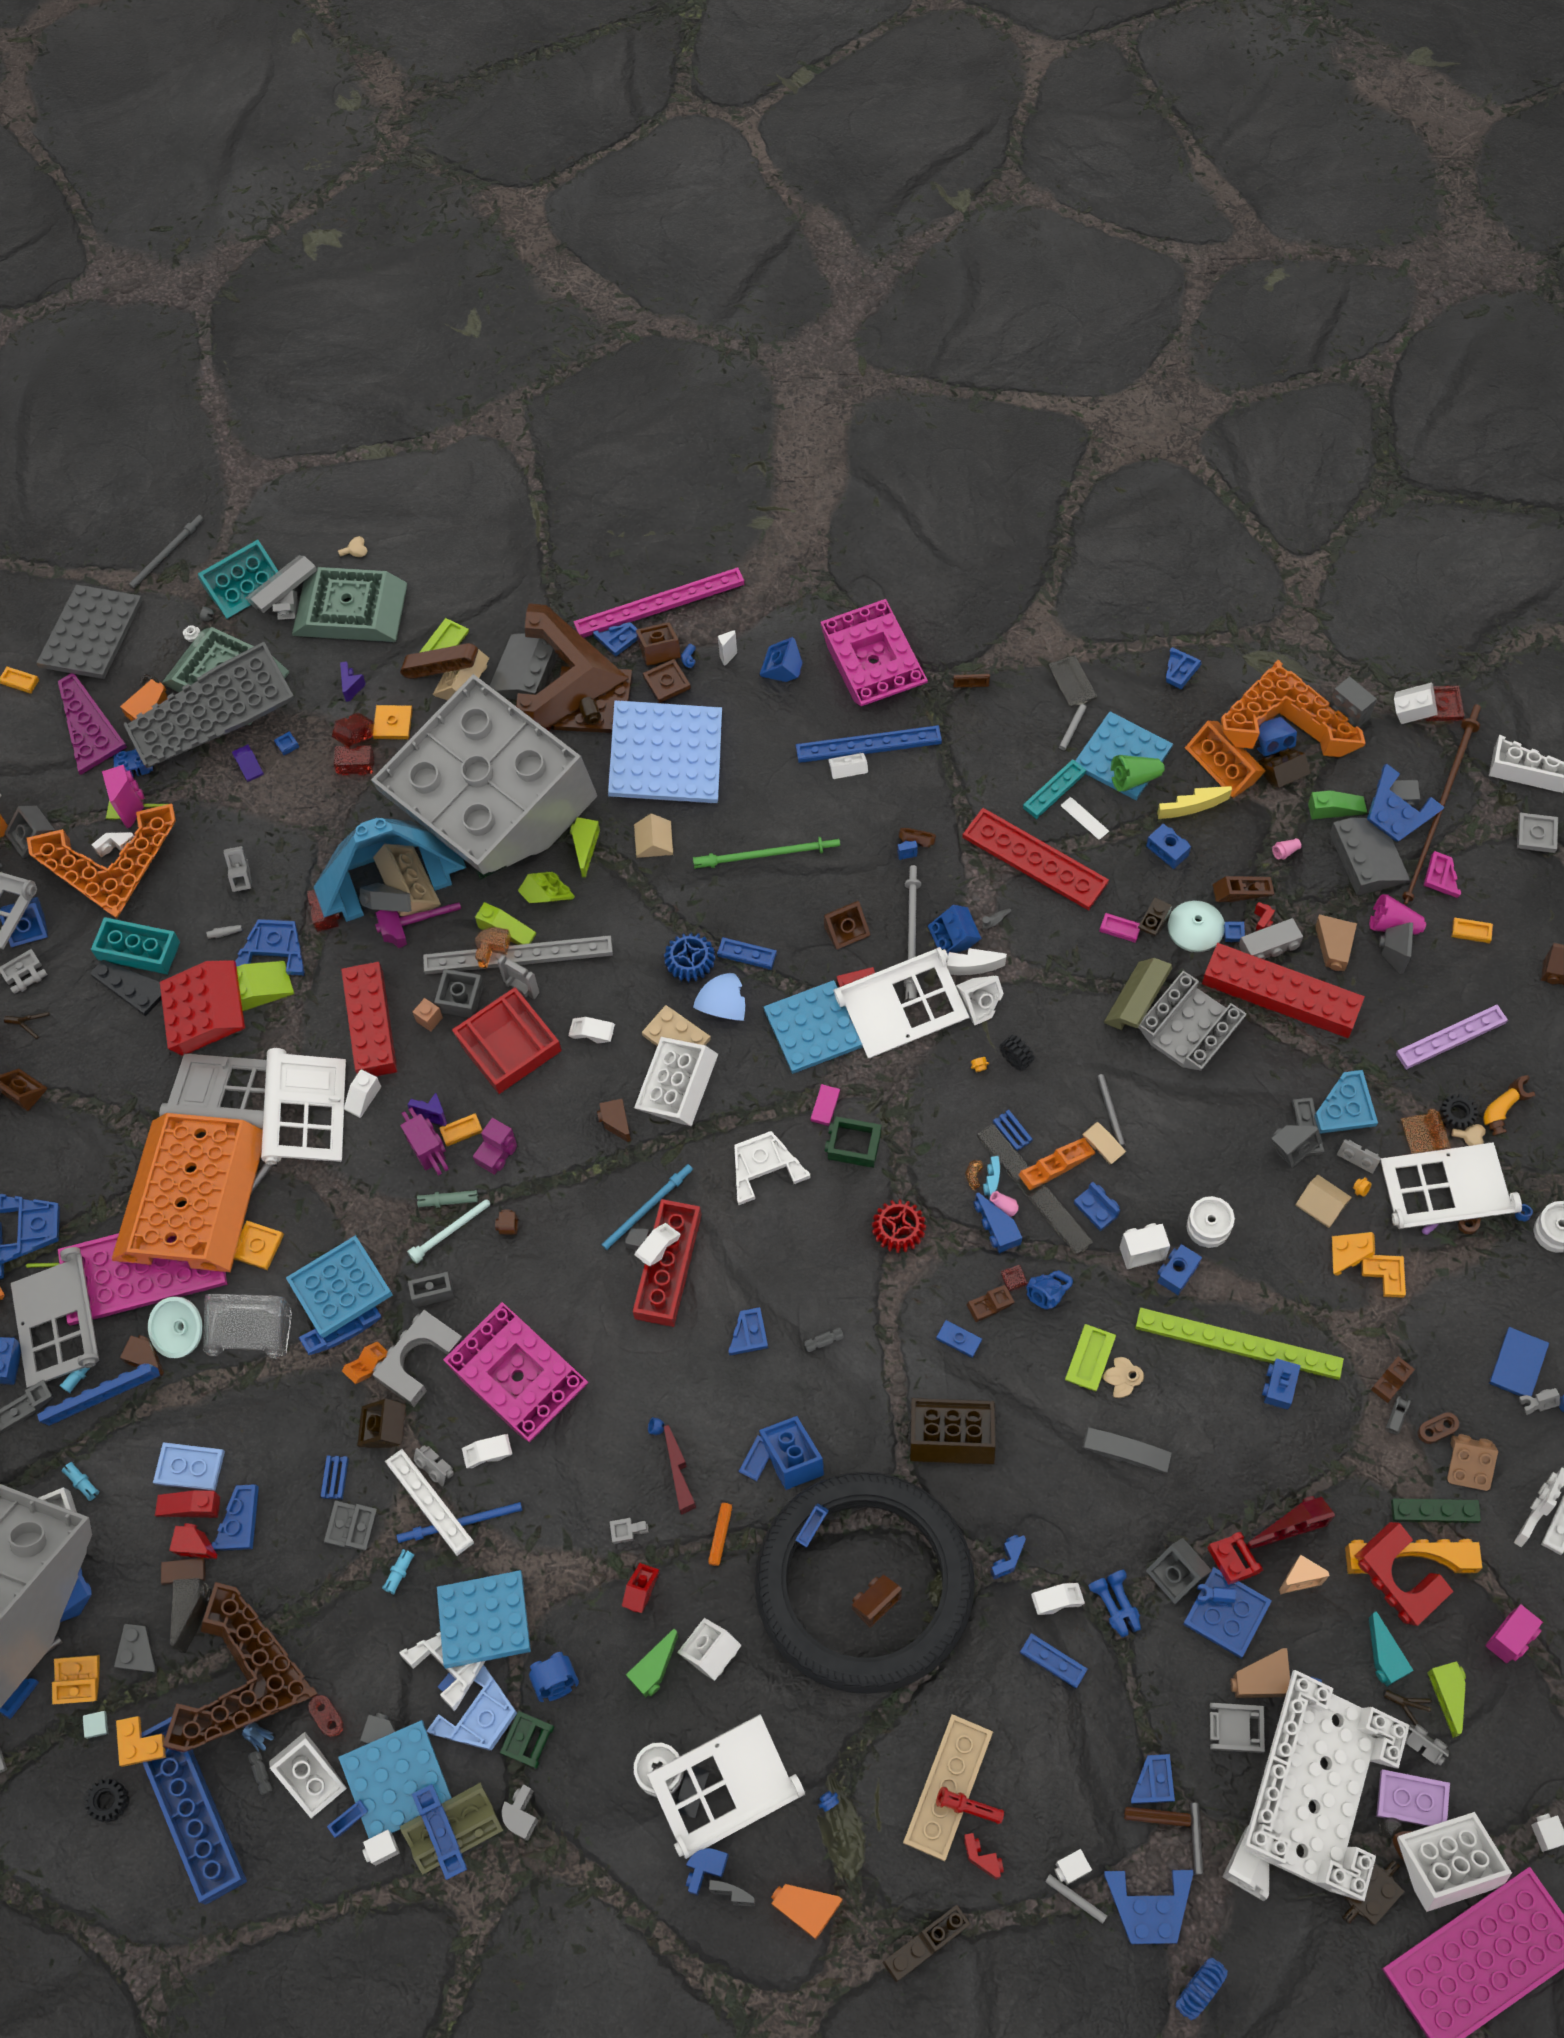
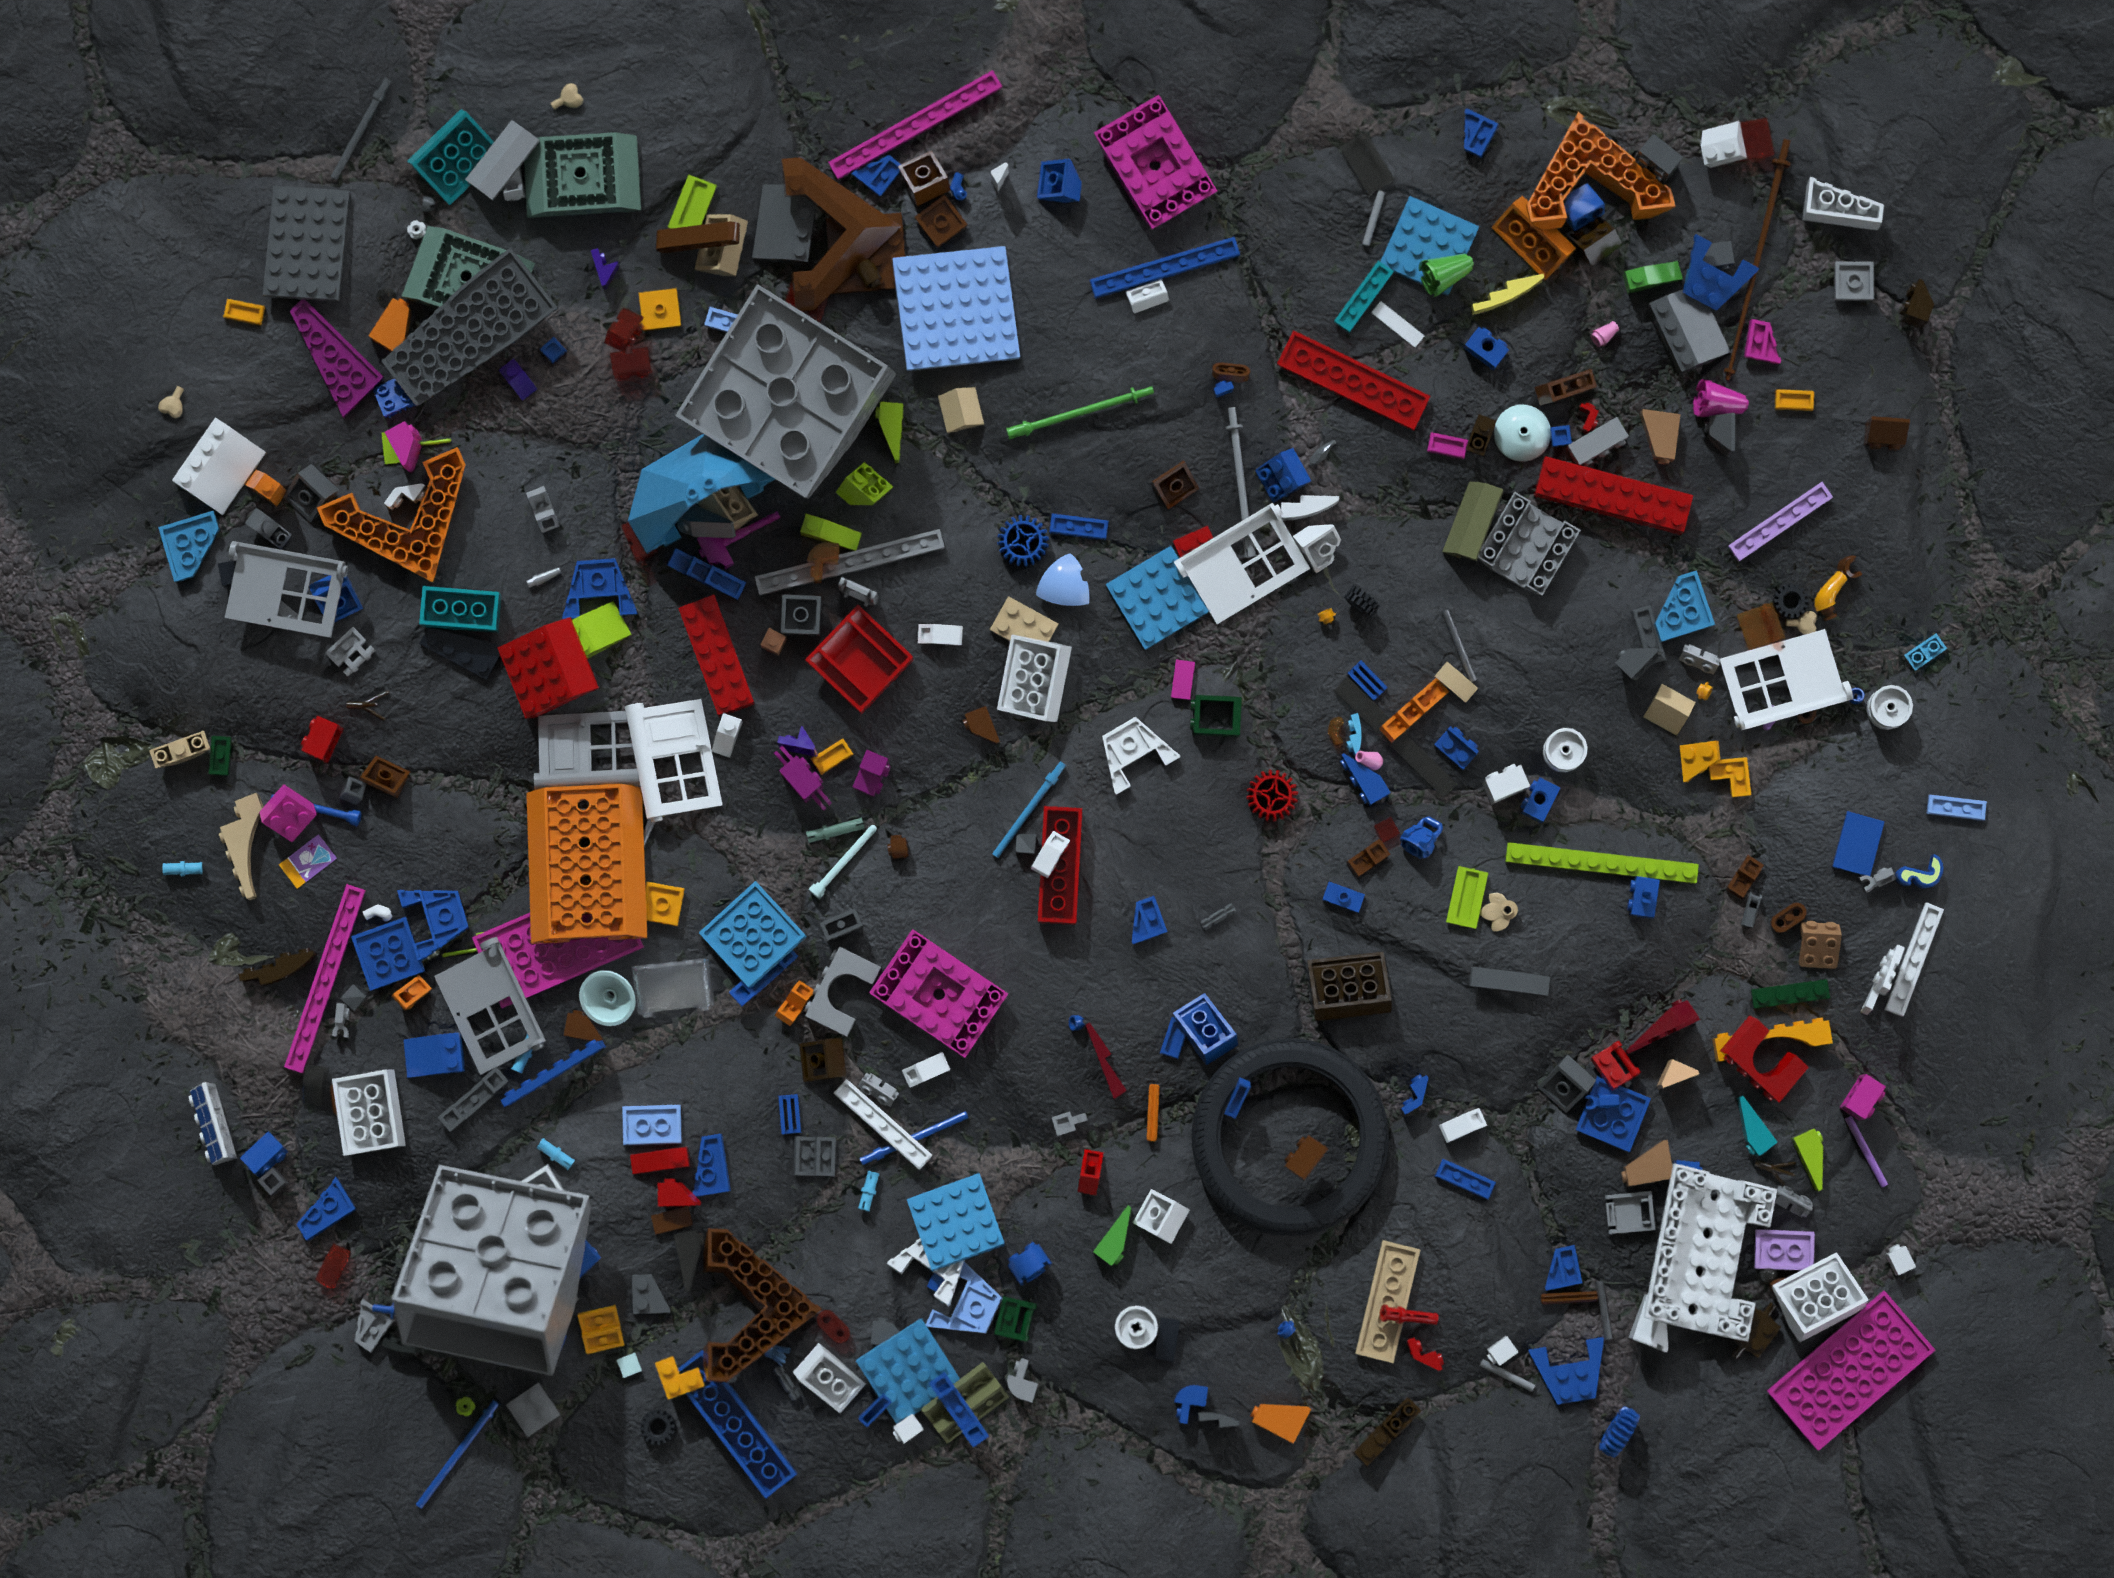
camera: 15 degrees left, 20 degrees up
white door [647,1715,805,1859] -> none
reddish brown slope [953,674,990,688] -> none
blue piece [1088,1569,1141,1638] -> none
none -> blue slope [666,548,746,600]
none -> medium lavender bar [1845,1116,1888,1188]

